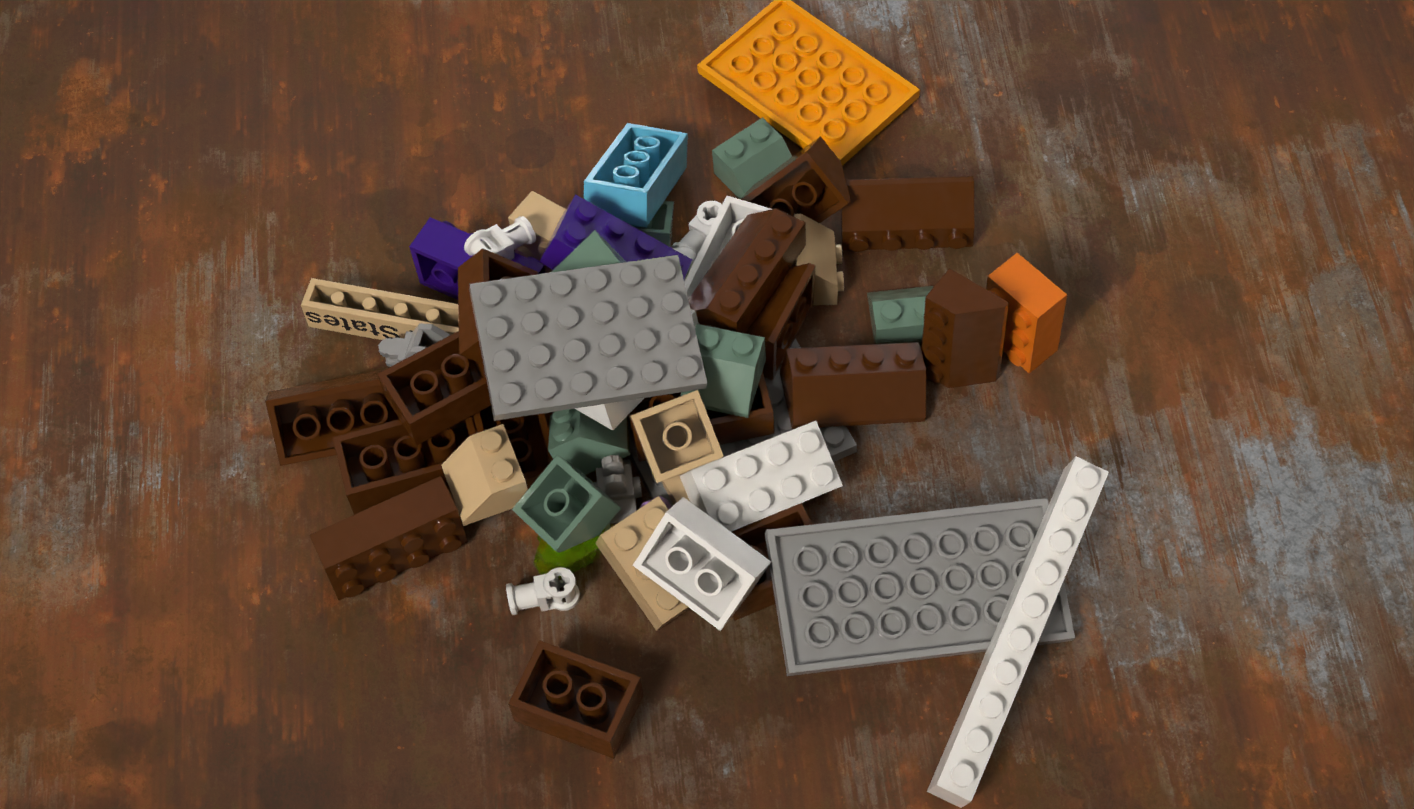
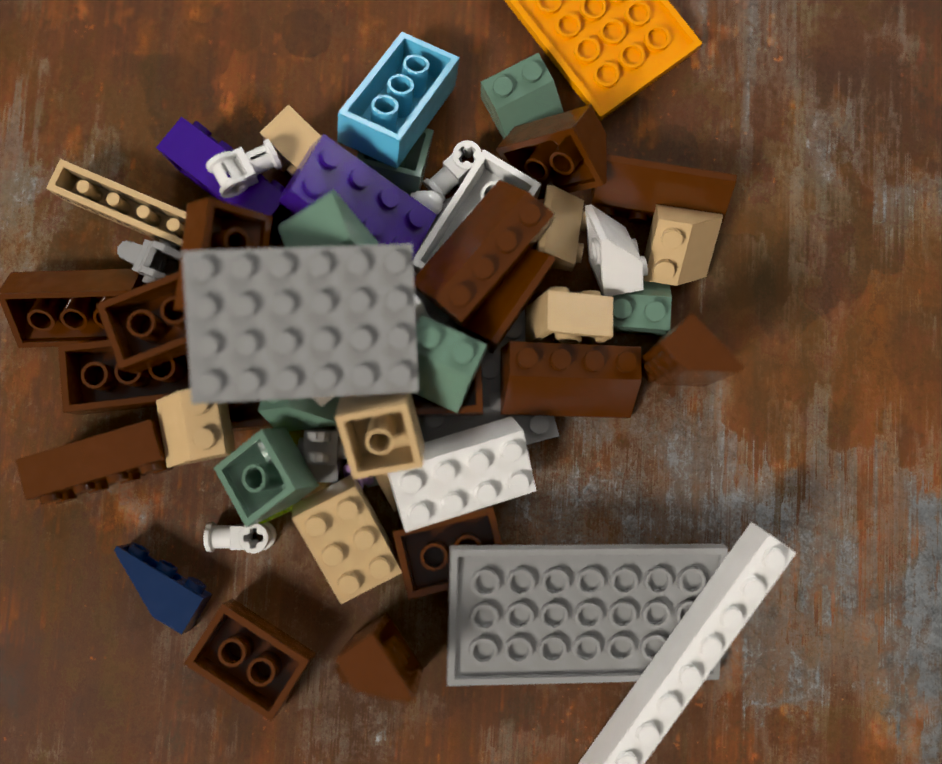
camera: 10 degrees right, 25 degrees up
white slope [633,497,771,631] -> none
orange brick [986,253,1067,374] -> none
none -> dark blue slope [114,542,213,635]
none -> reddish brown slope [334,612,424,703]
none -> tan brick [525,287,613,345]
none -> white slope [585,205,648,296]
none -> tan slope [643,204,723,286]

